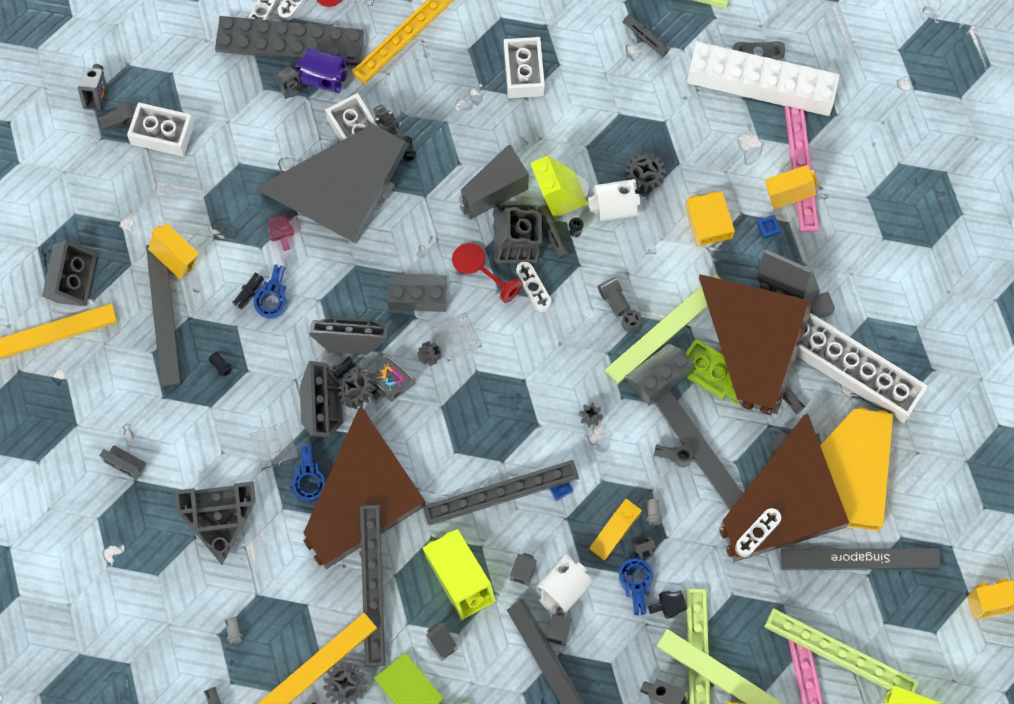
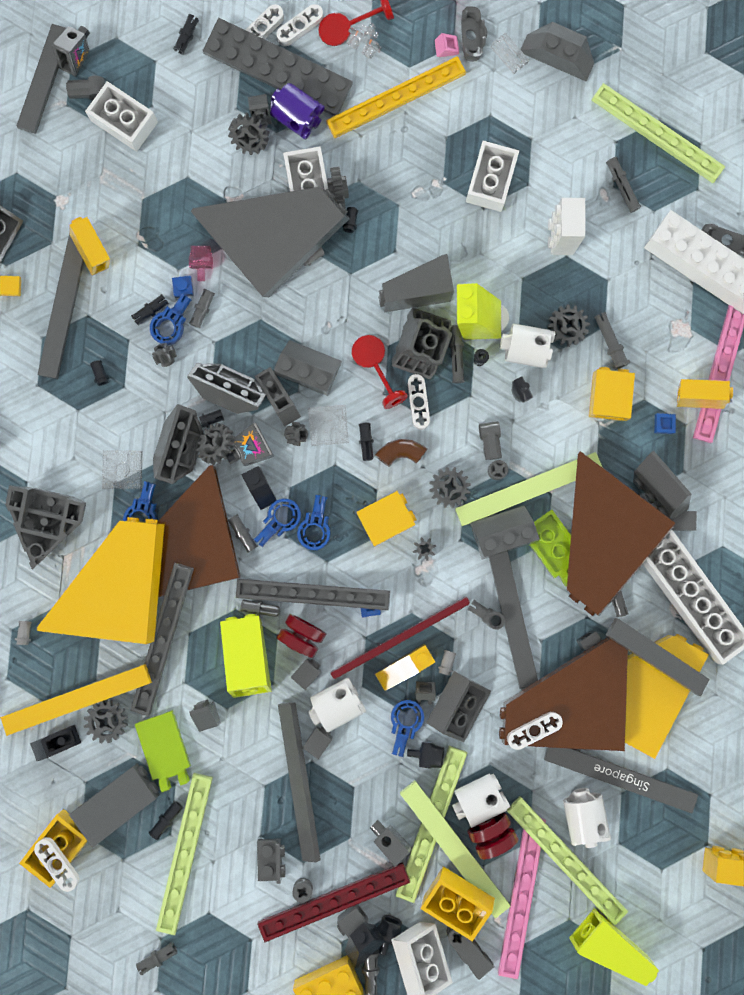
camera: 15 degrees right, 15 degrees up
none -> dark grey tile [16,24,66,134]
none -> yellow slope [37,517,165,644]
none -> dark grey gear [152,343,177,367]
none -> blue plate [172,276,194,298]
none -> black pin [173,14,199,55]
none -> dark grey pin [189,289,215,328]
none -> dark grey pin [227,514,258,553]
none -> dark grey gear [228,113,270,155]
none -> dark grey axle [240,599,280,617]
none -> black slope [241,466,277,510]
none -> blue pin [253,499,301,548]
none -> dark grey slope [254,367,301,426]
none -> dark red wheel [277,613,327,658]
none -> blue pin [297,495,331,550]
none -> dark red tile [330,597,470,679]
none -> yellow brick [356,491,416,547]
none -> black axle [359,423,374,461]
none -> reddish brown cylinder [375,439,428,467]
none -> dark grey slope [426,671,491,742]
none -> dark grey gear [429,467,471,508]
none -> white cylinder [452,773,510,828]
none -> dark red wheel [467,812,519,860]
none -> black piece [511,376,533,403]
none -> white brick [548,198,585,255]
none -> white cylinder [563,788,611,848]
none -> dark grey pin [594,312,630,370]
none -> dark grey tile [606,618,710,696]

